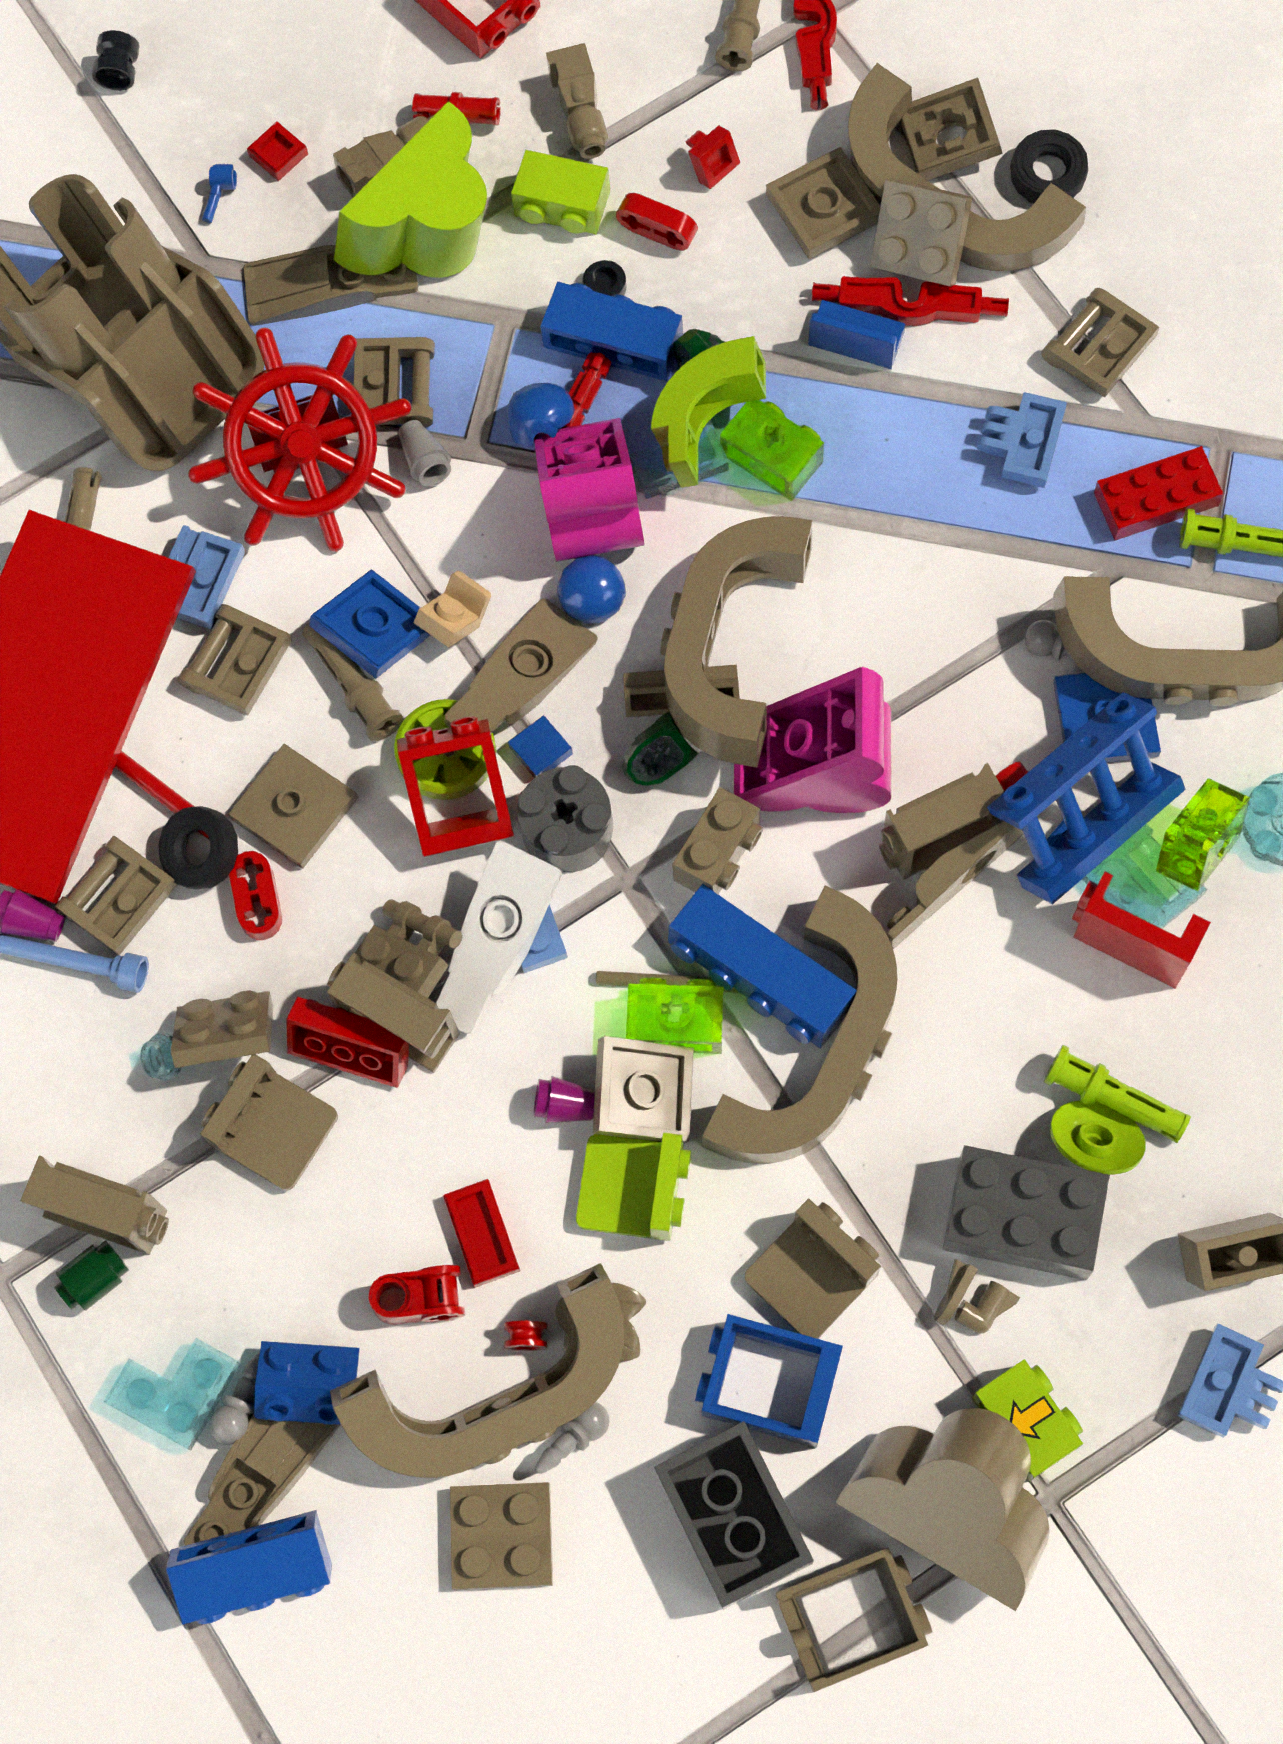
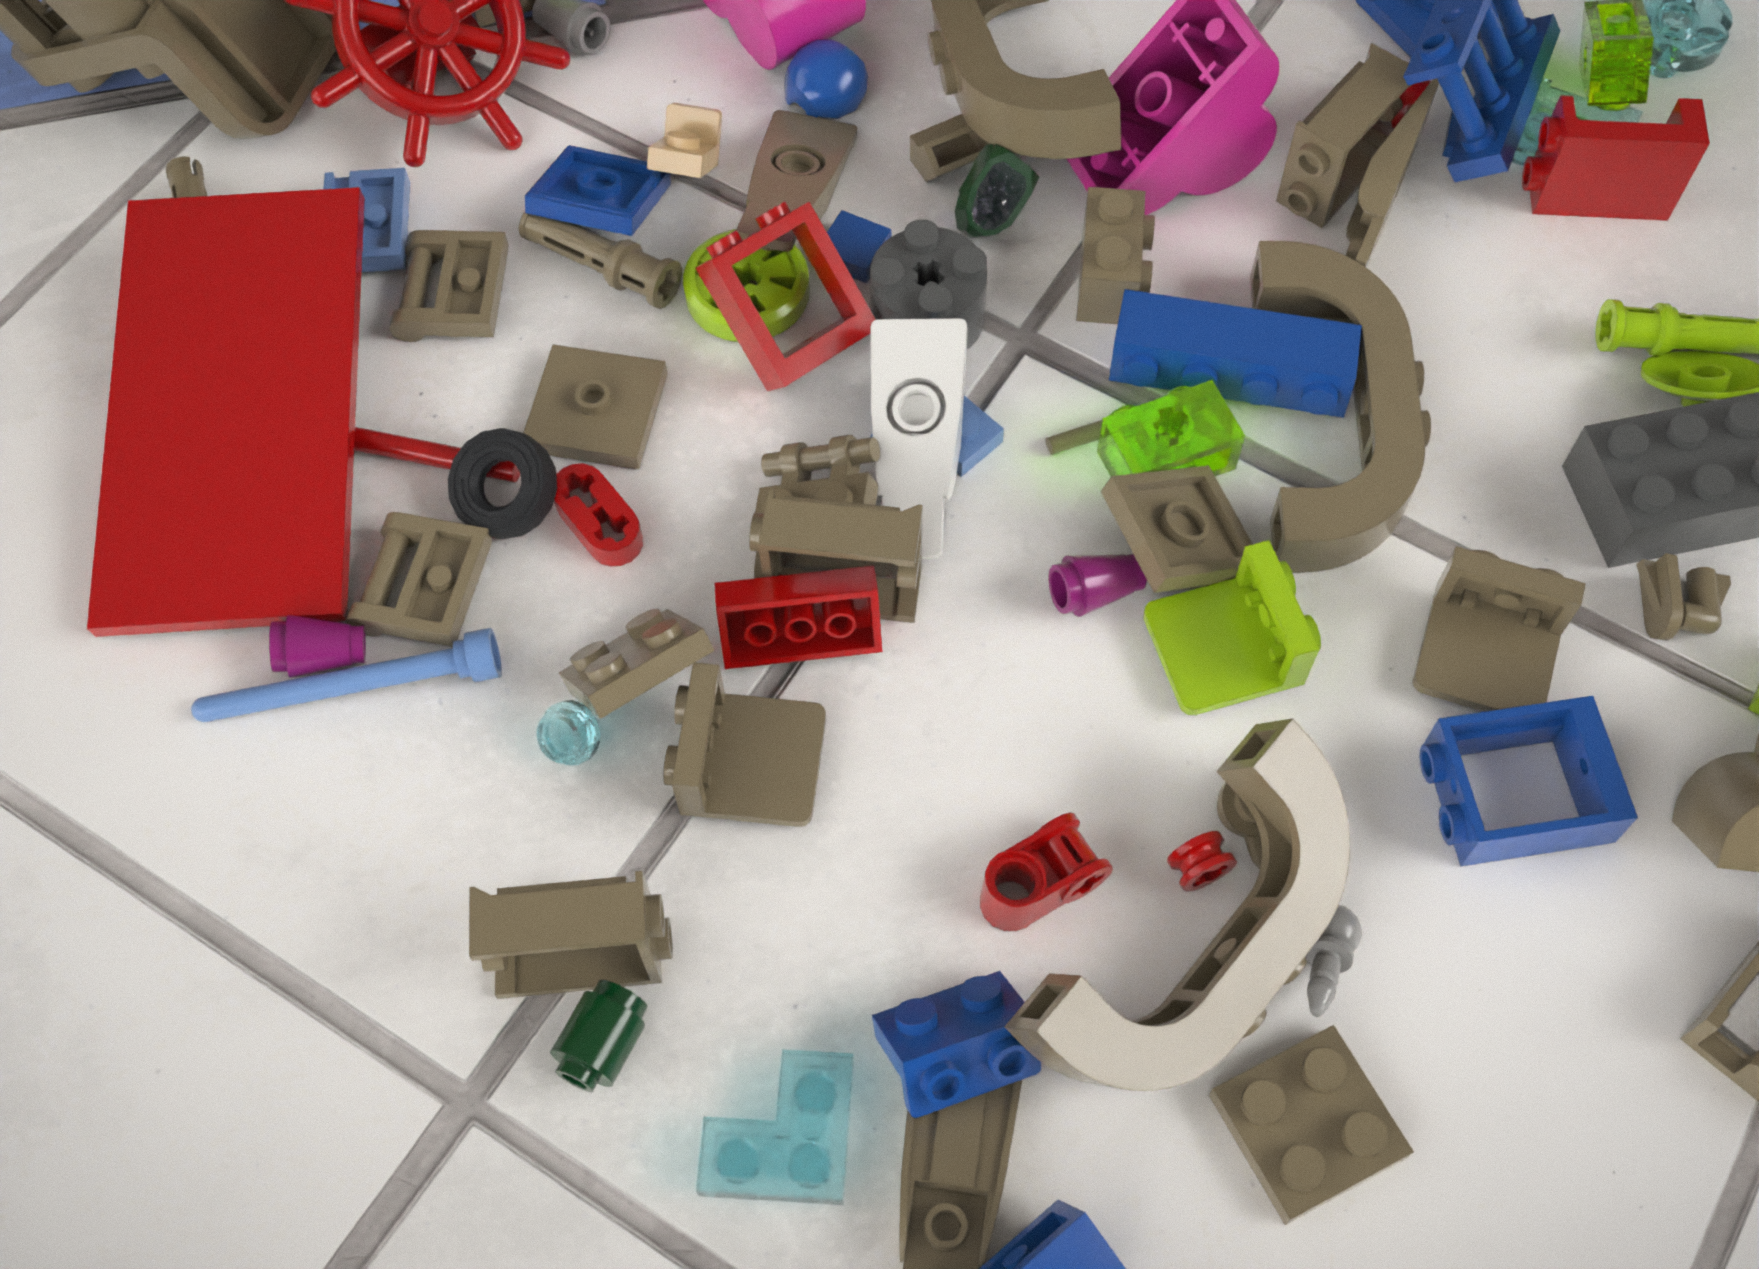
camera: 30 degrees left, 10 degrees down
light grey bar [209,1353,259,1445] -> none
red tile [443,1179,521,1288] -> none
dark grey brick [654,1421,814,1610] -> none

